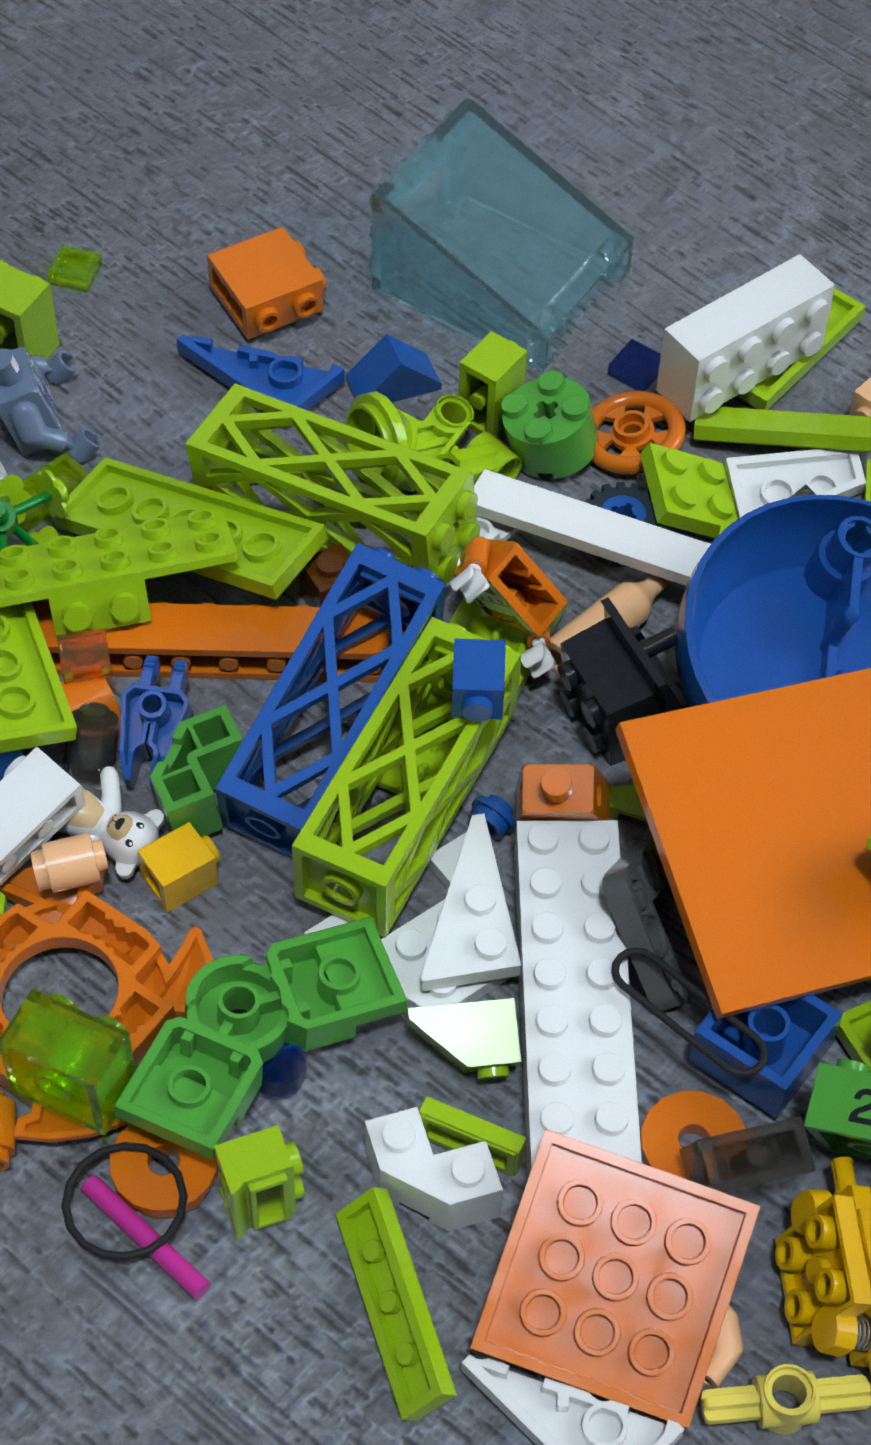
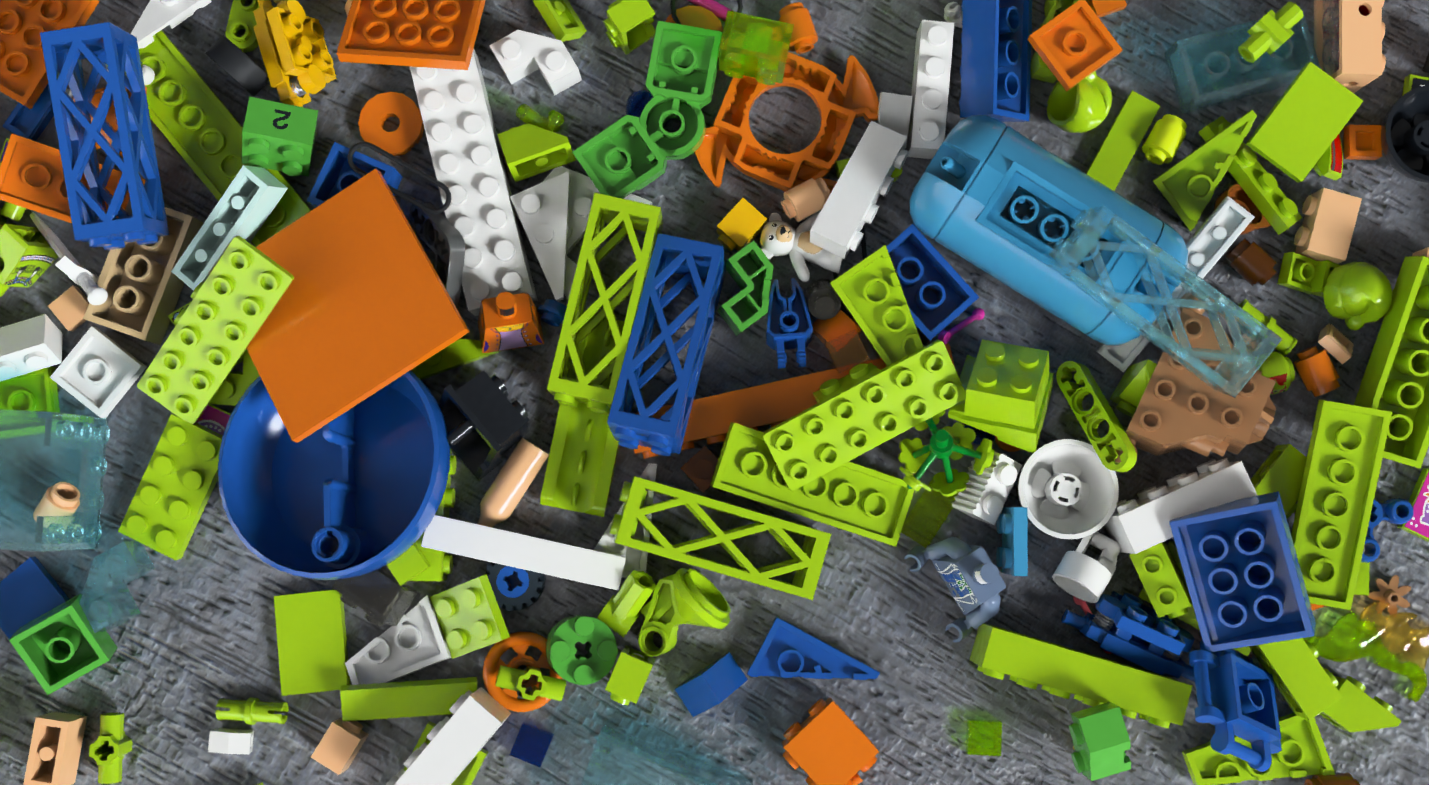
camera: 170 degrees right, 30 degrees up
lime tile [419,1096,526,1177] -> none
orange torso [450,536,568,679] -> none
blue brick [451,638,506,722] -> none
clear smoke brick [679,1116,816,1195] -> none
none -> lime axle [495,665,566,701]
none -> clear neon green arm [516,104,565,132]

